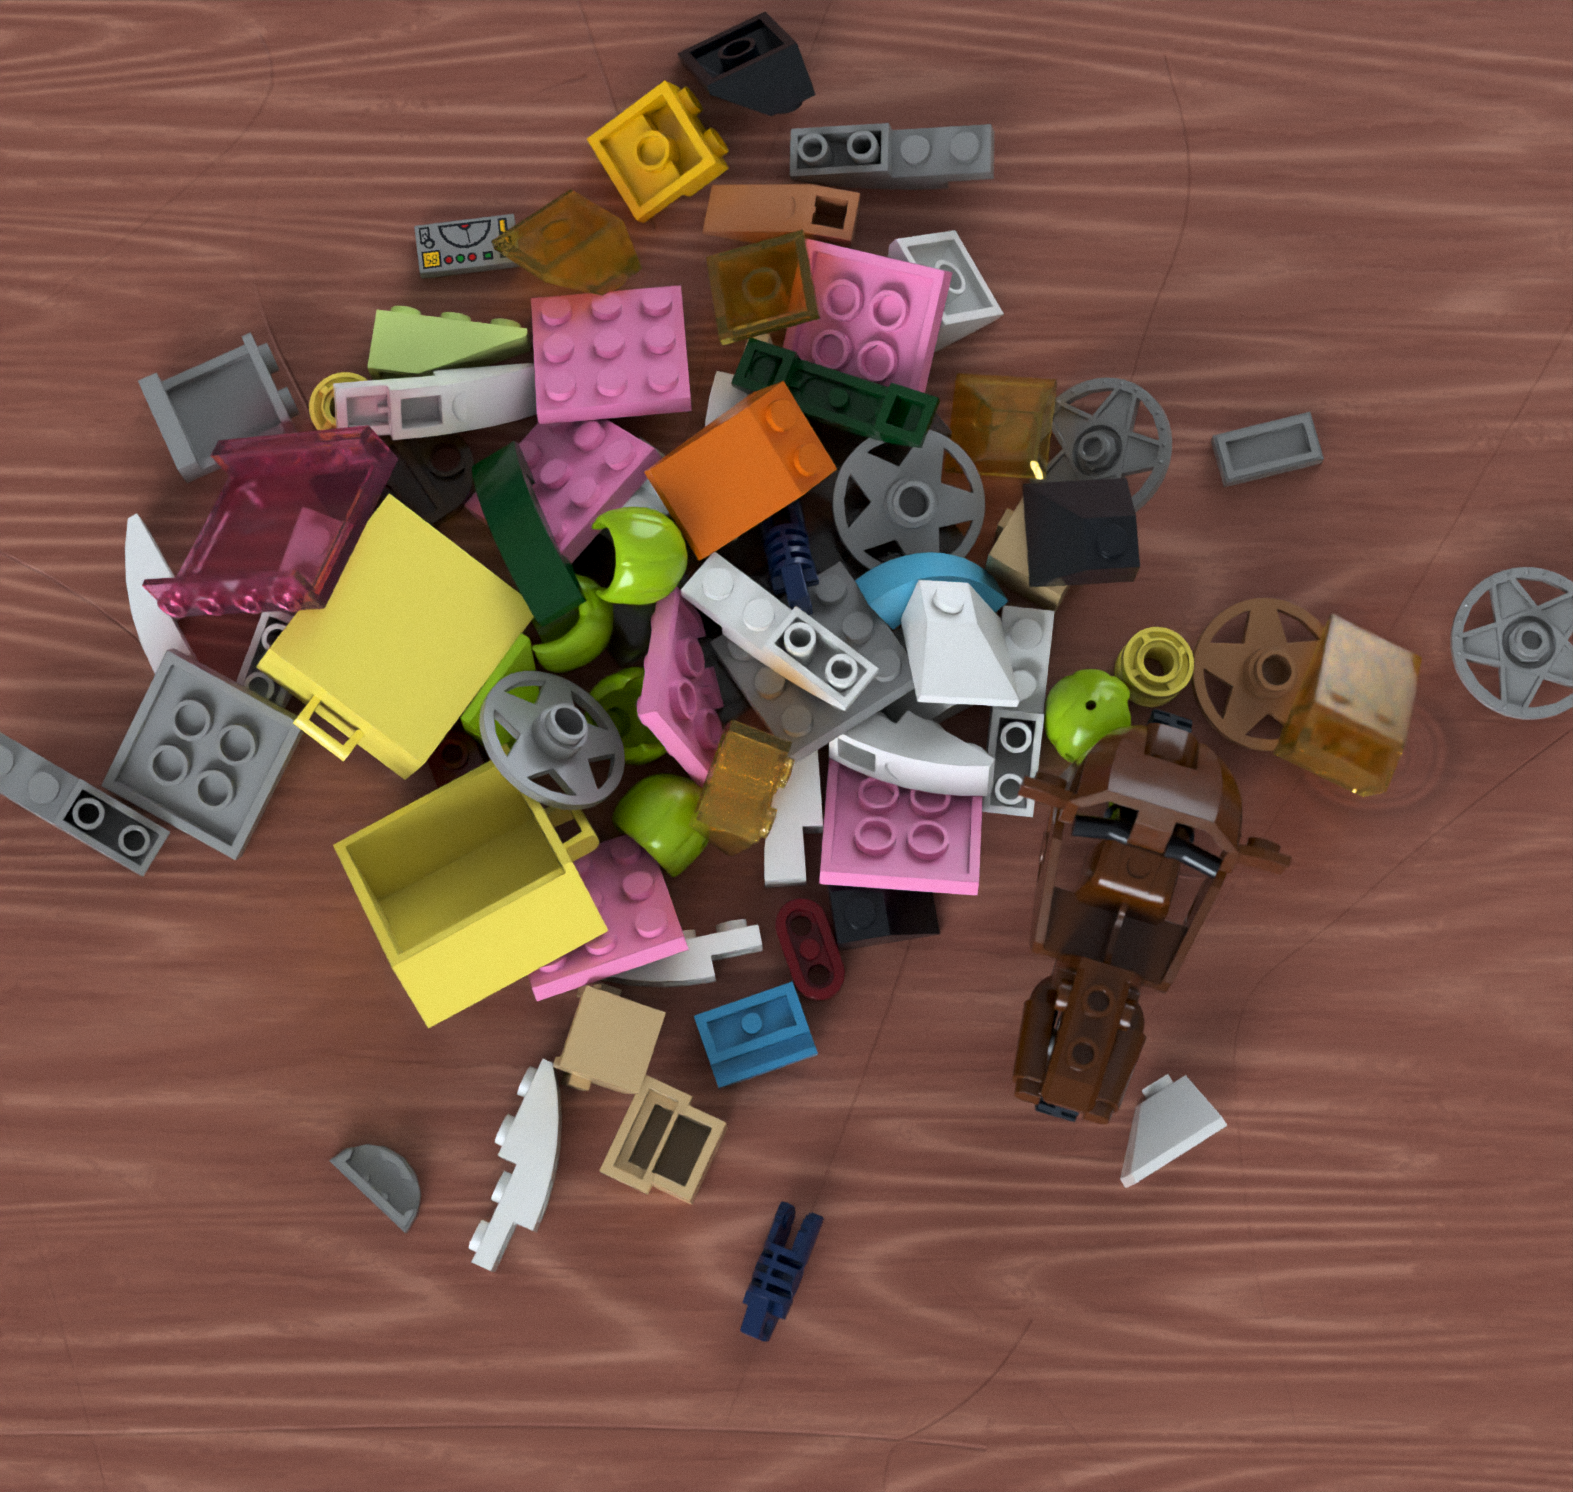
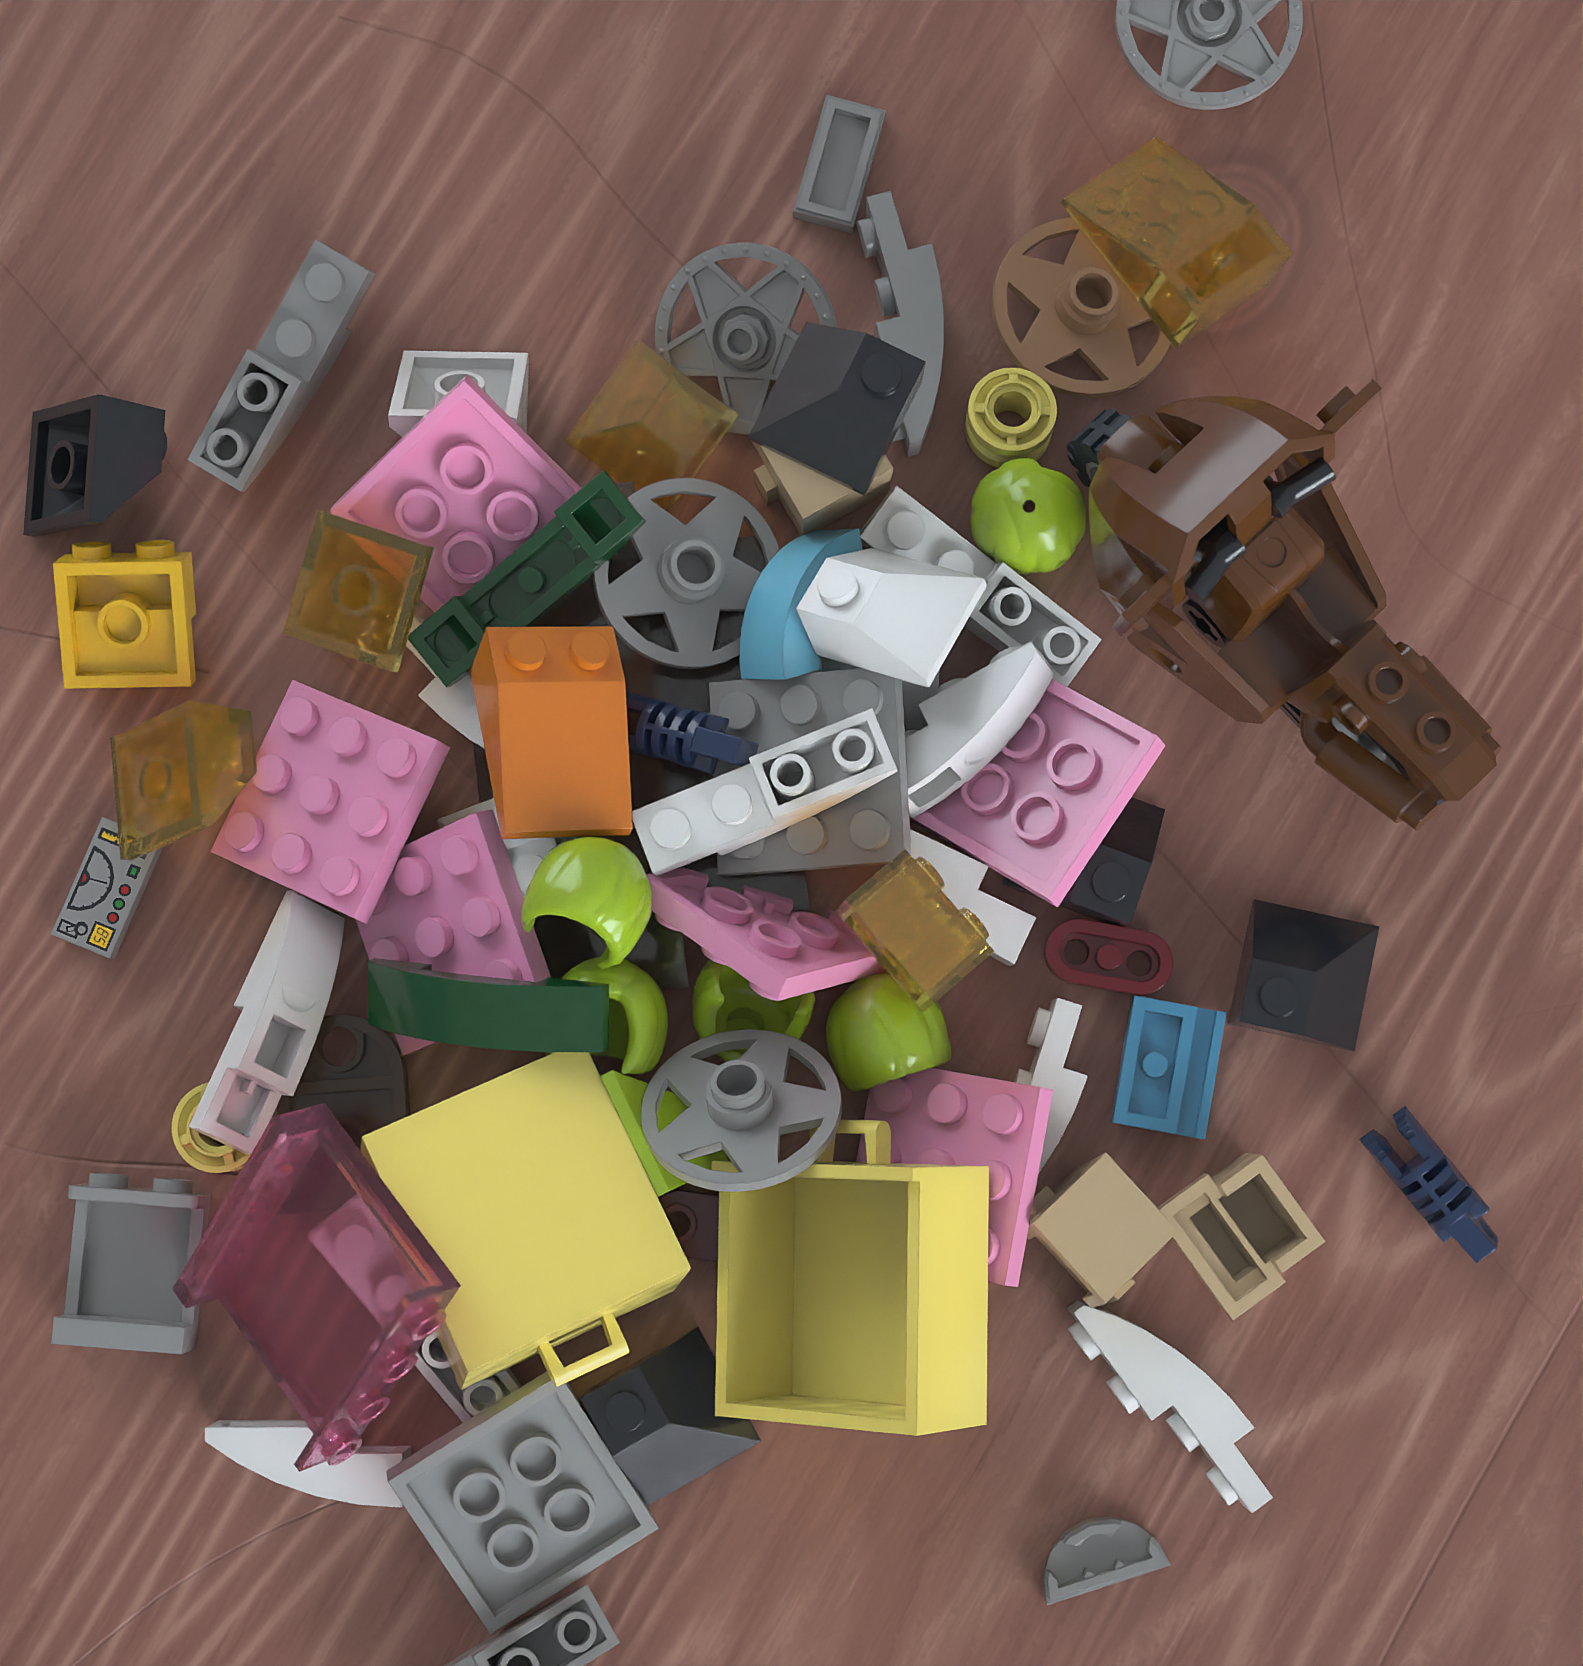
camera: 60 degrees left, 5 degrees up
yellowish green slope [367,306,531,380] -> none
nougat slope [703,184,860,252] -> none
white slope [1120,1074,1227,1188] -> none
none -> black slope [580,1327,761,1506]
none -> light grey slope [857,191,944,457]
none -> black slope [1228,899,1379,1051]

